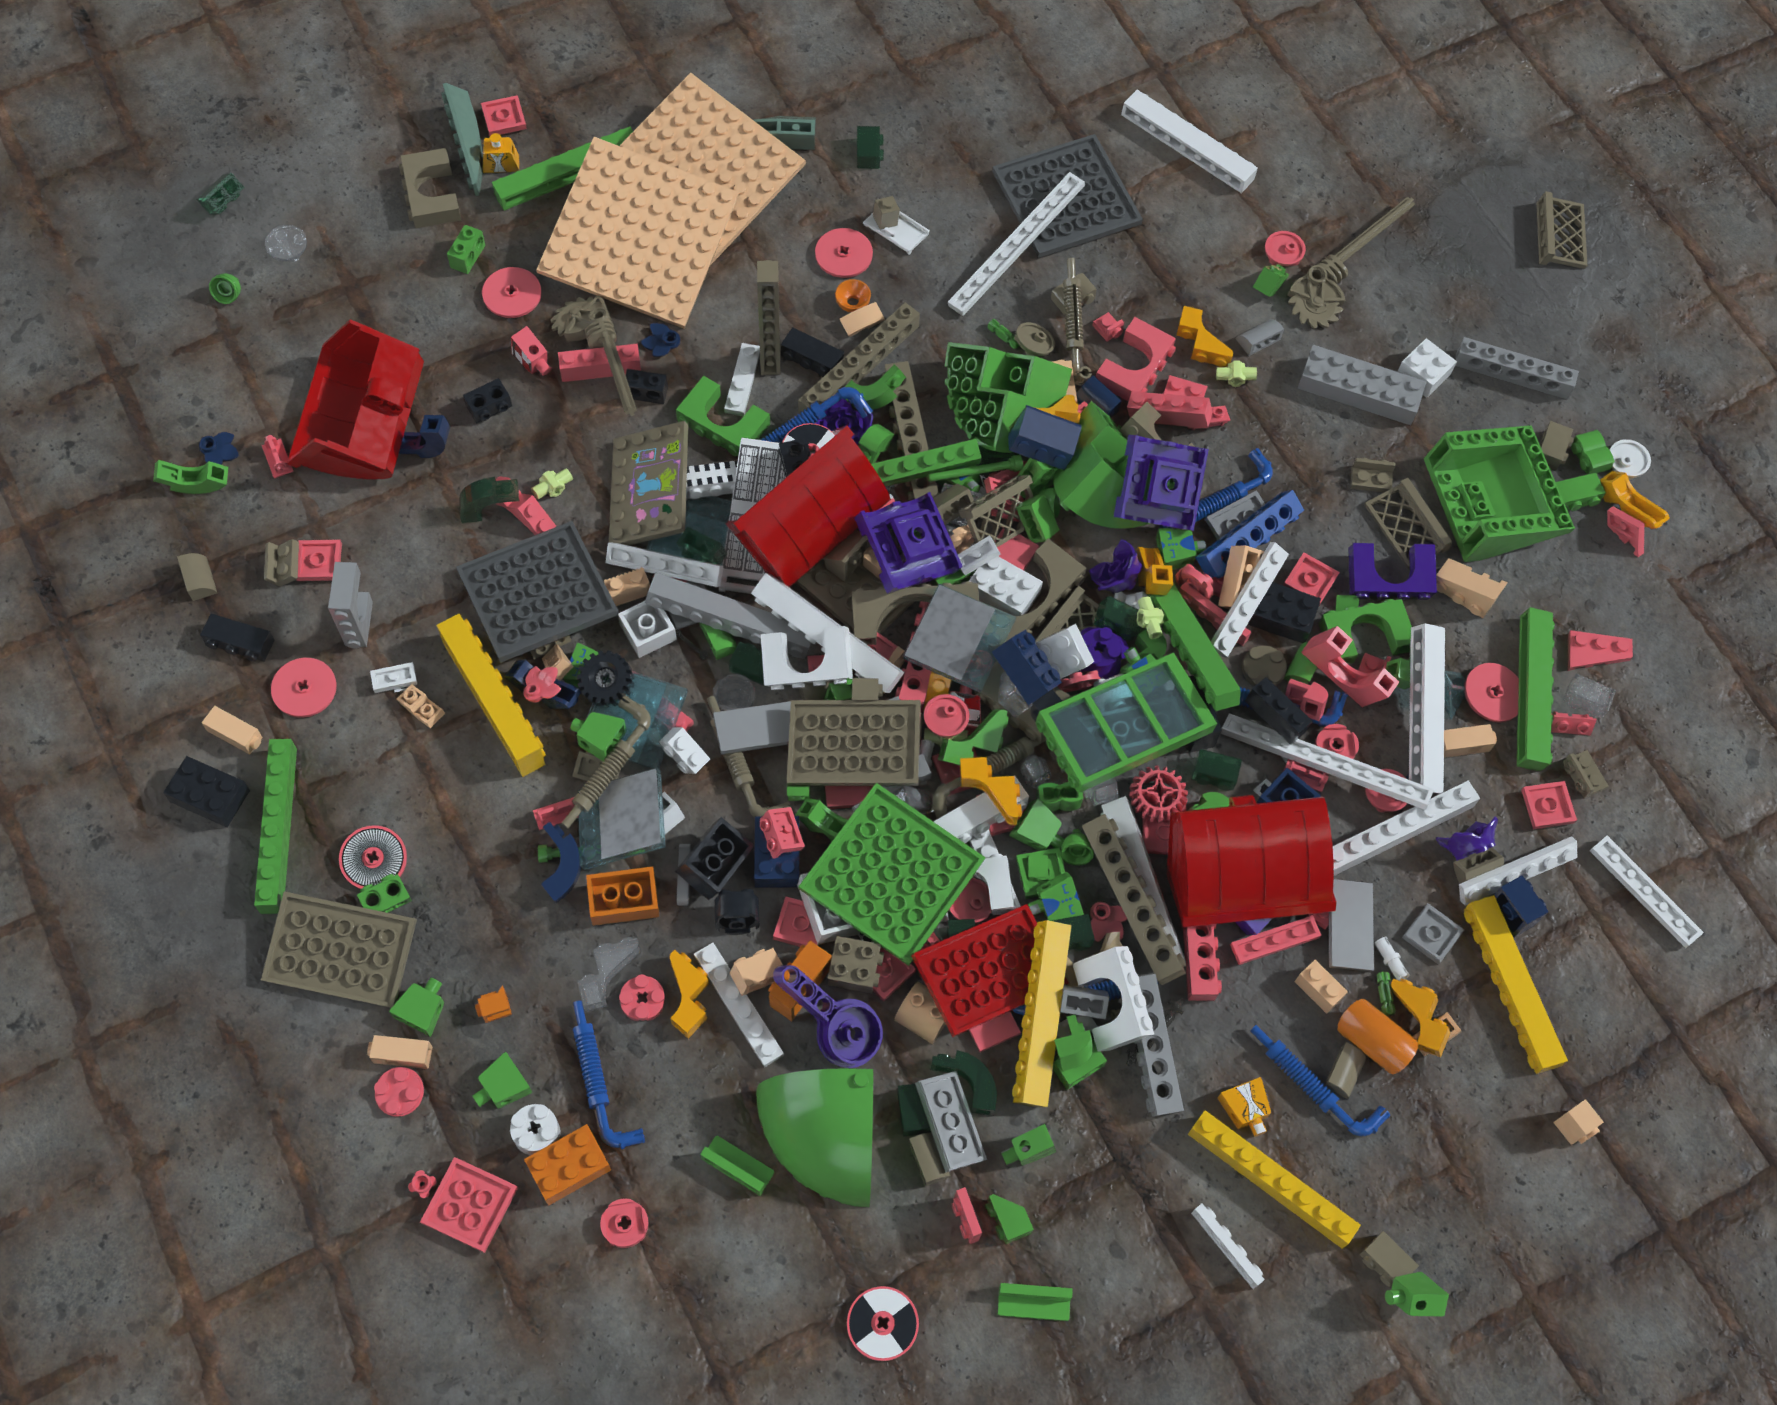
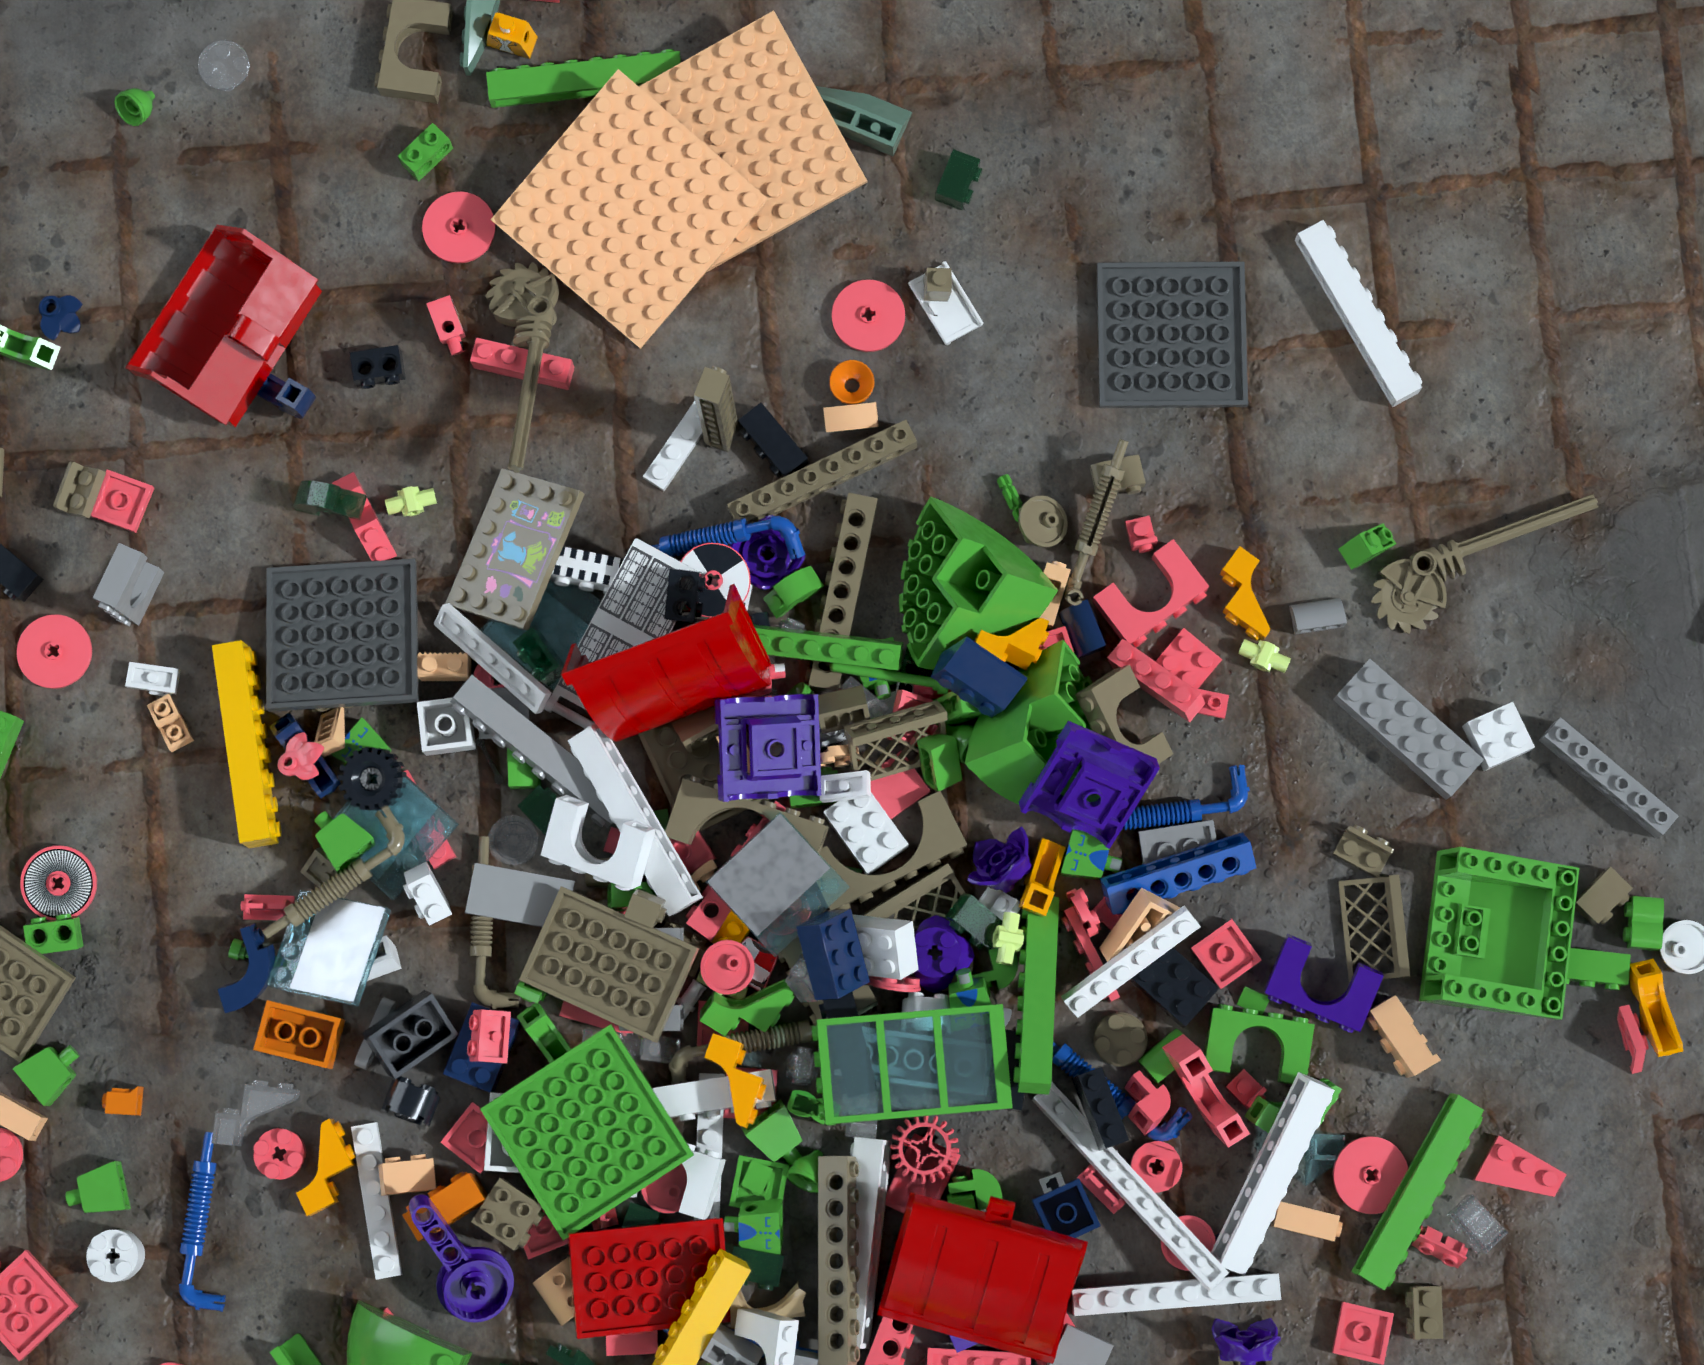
camera: 30 degrees right, 15 degrees up
coral hinge [261,435,294,479] -> none
orange brick [524,1124,611,1206] -> none
black brick [626,369,668,404] -> none
dark blue plate [641,323,681,357] -> none
bright green arch [676,376,770,456] -> none
bright green arch [845,364,906,410] -> none
white plate [948,172,1085,316] -> none
coral plate [1089,902,1127,942] -> none
clear green brick [1191,749,1242,791] -> none
coral piece [1265,231,1306,267] -> none

